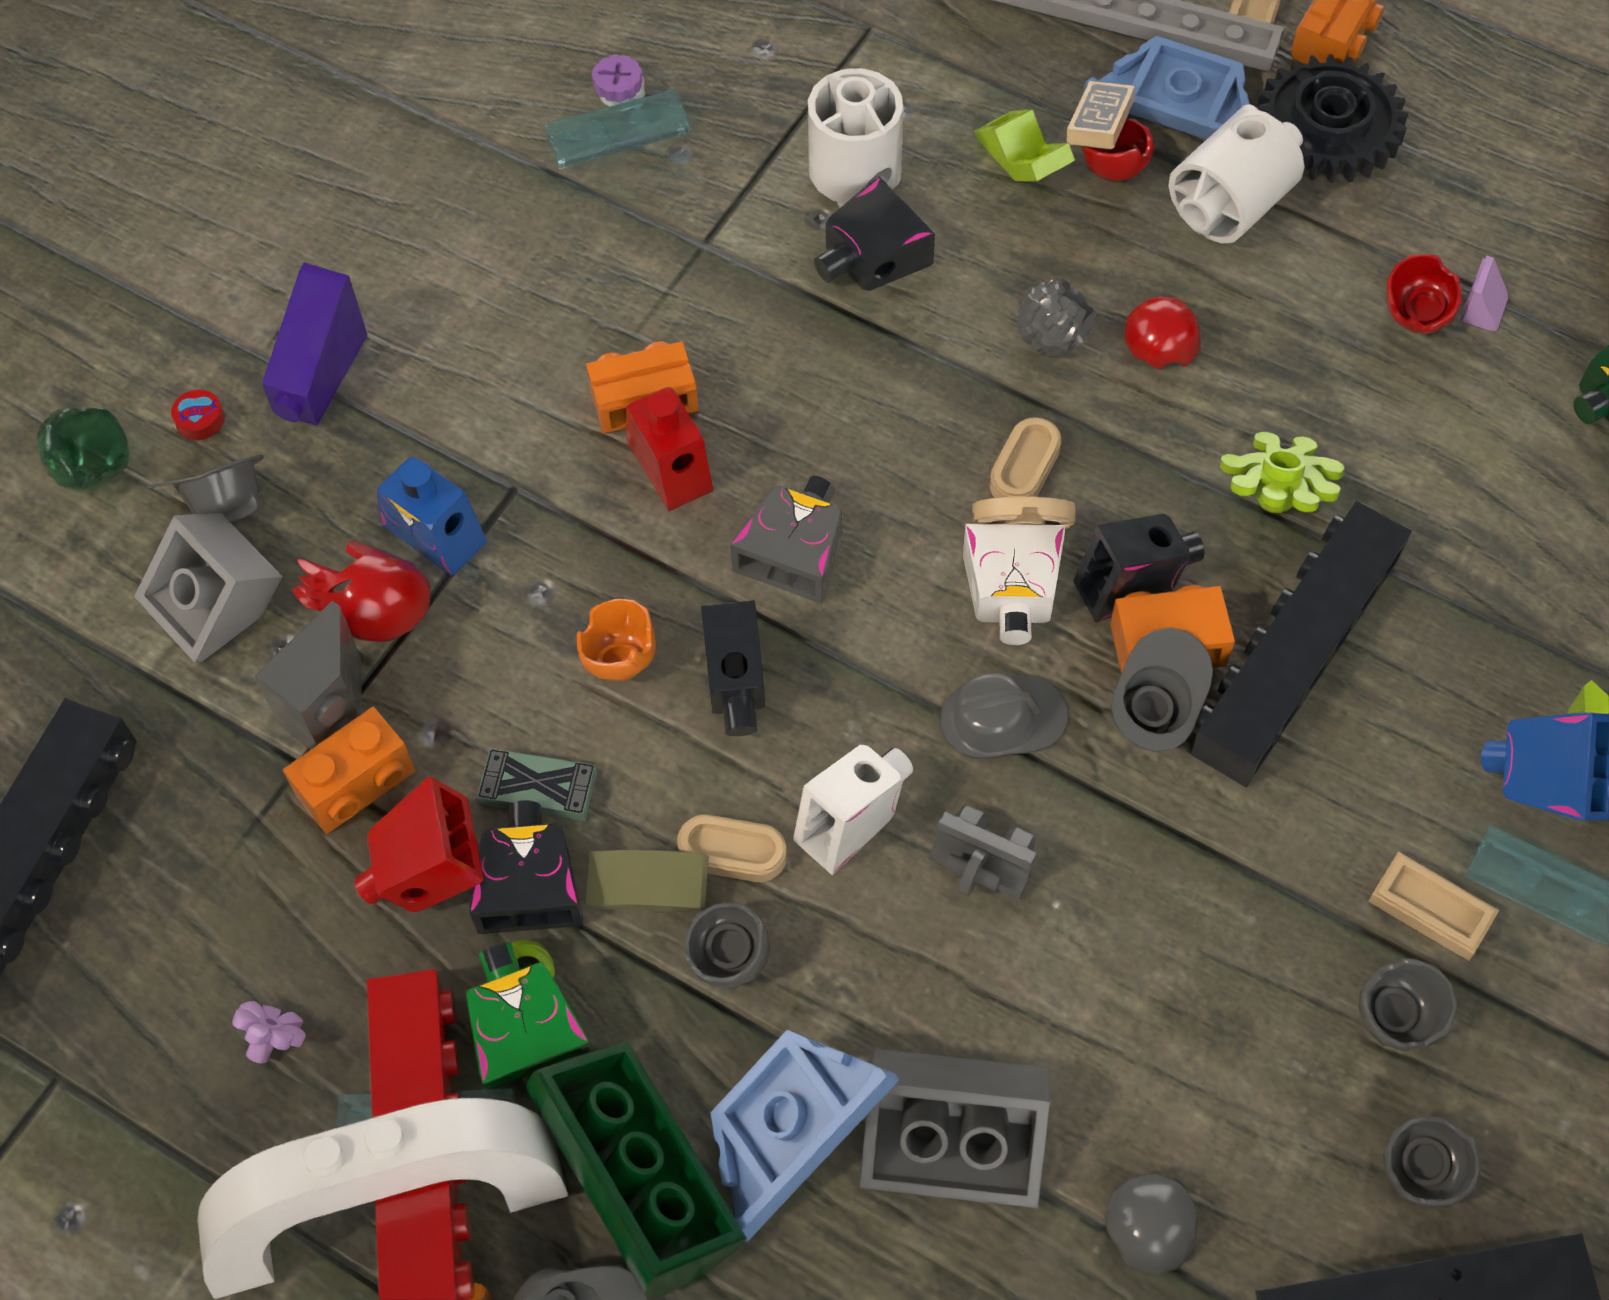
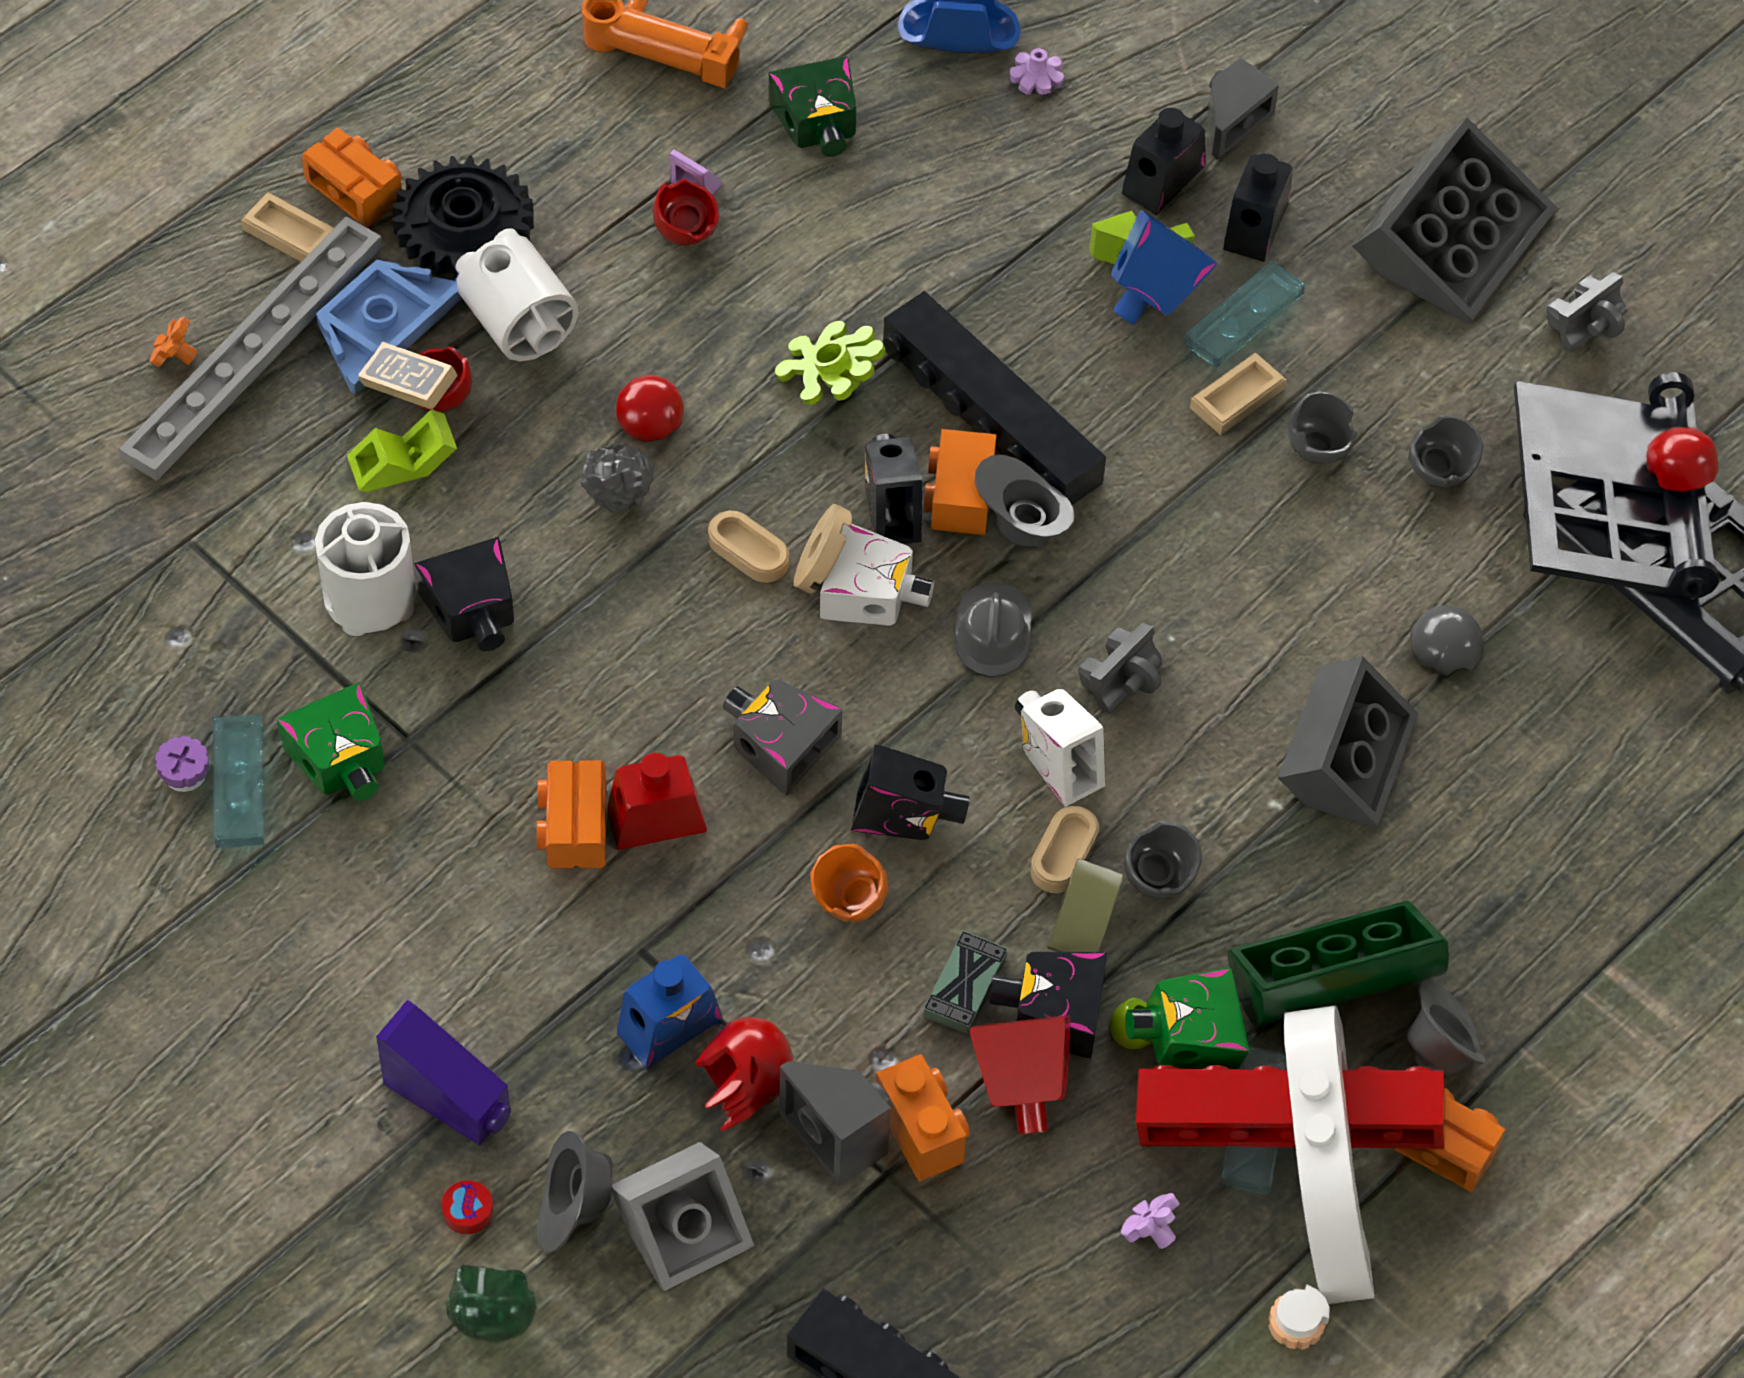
camera: 80 degrees left, 5 degrees down
medium blue wing [710,1030,899,1242] -> none
none -> green torso [277,682,385,801]
none -> white piece [1268,1284,1329,1350]

